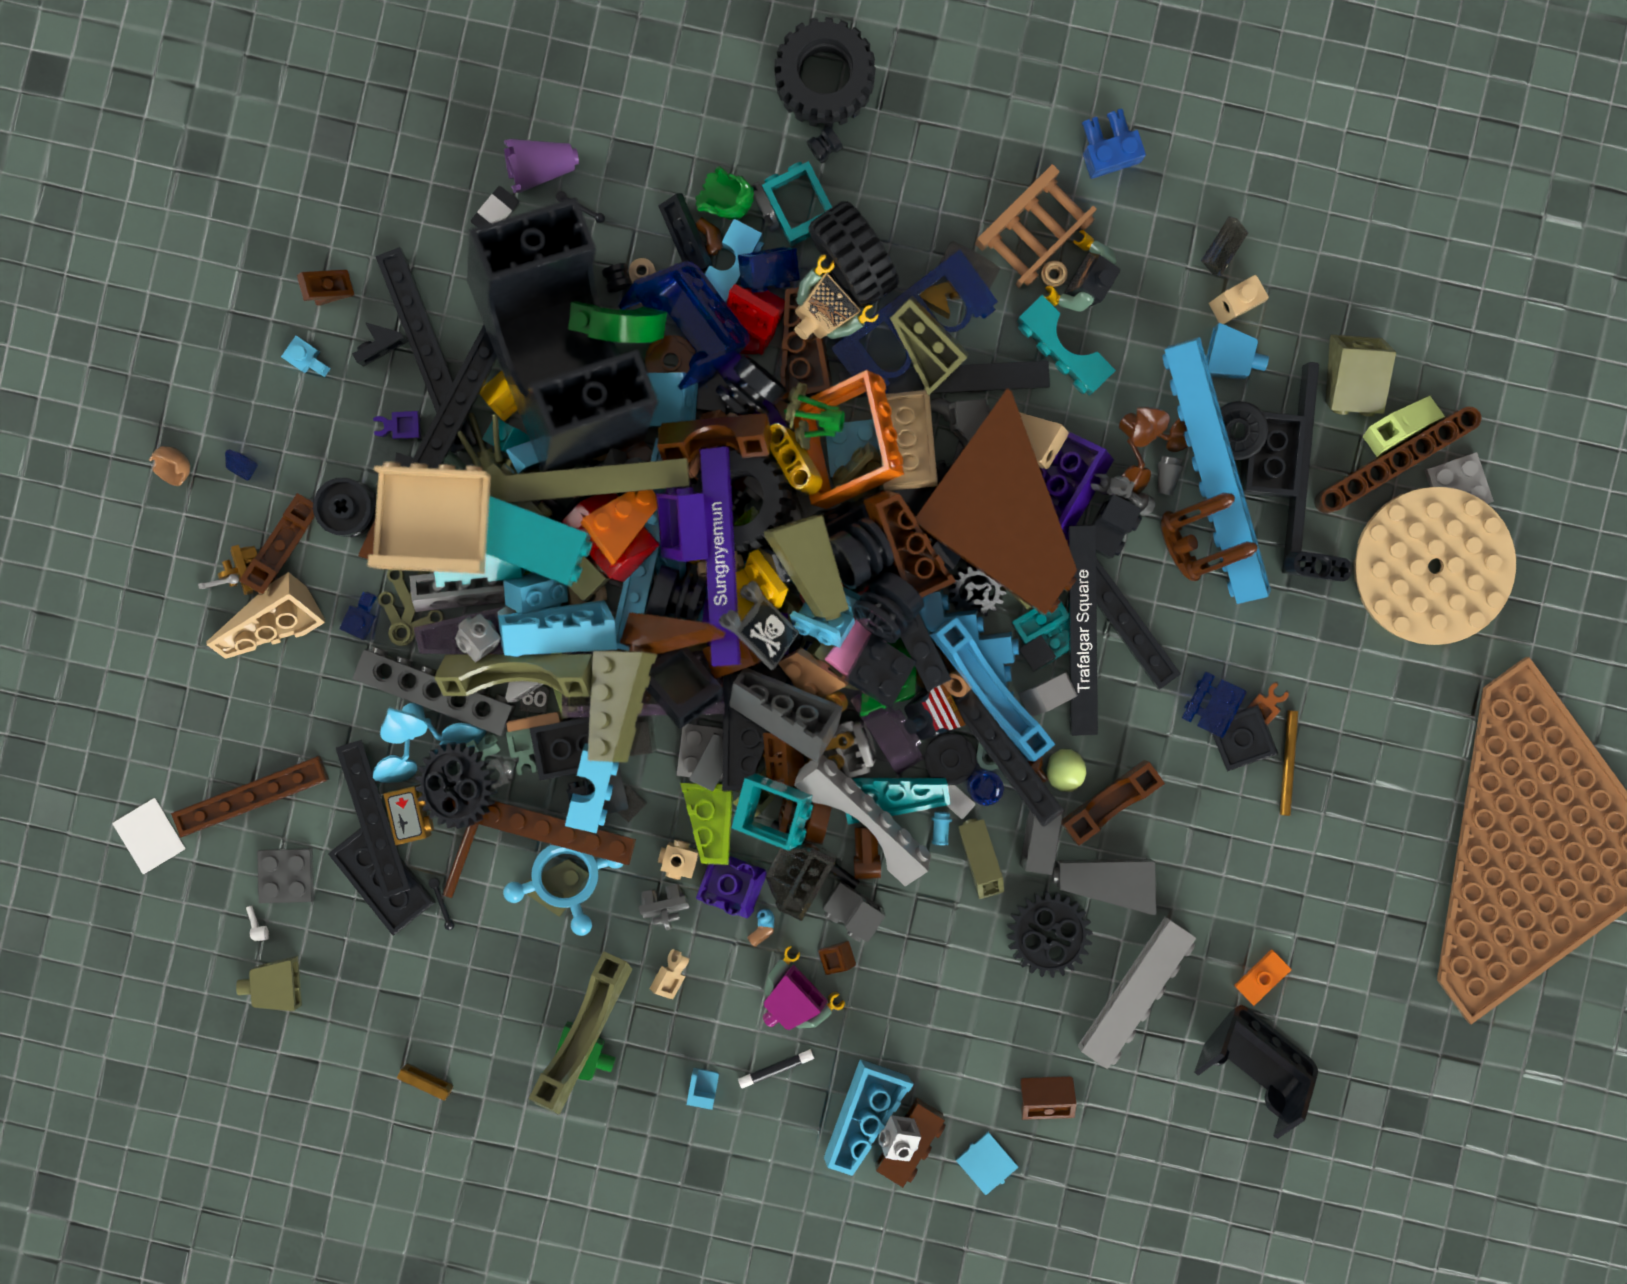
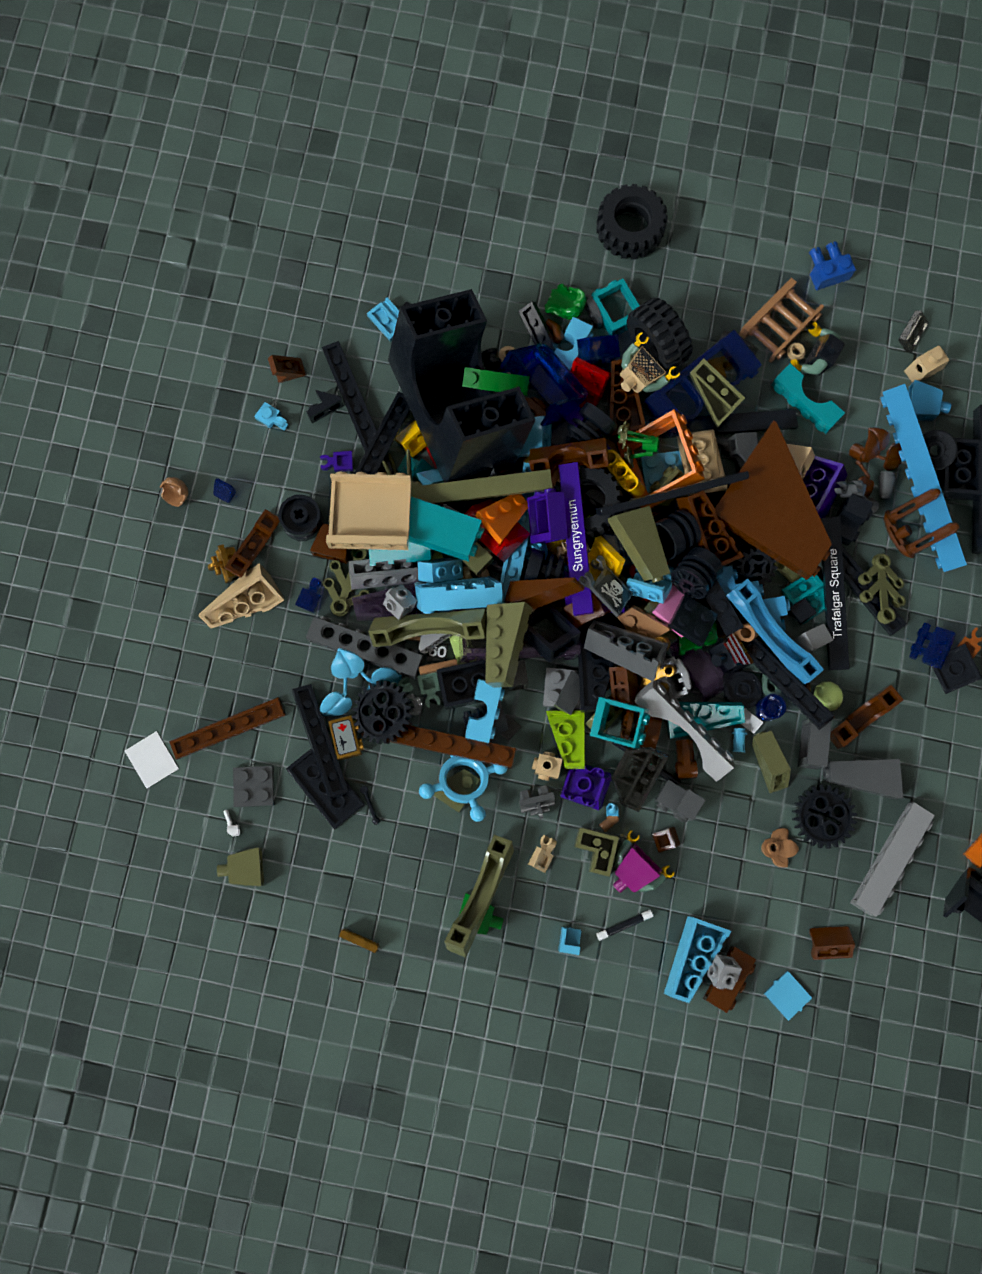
camera: 10 degrees left, 10 degrees down
light grey hinge [198,574,239,589] -> none
reddish brown bar [442,823,479,898] -> none
medium lavender cone [504,139,579,193] -> none
black wheel [807,126,843,163] -> none
none -> medium azure plate [367,297,399,342]
none -> olive brick [574,828,619,877]
none -> black tile [595,471,750,516]
none -> medium nougat plate [761,828,799,868]
none -> olive plant [858,554,906,624]

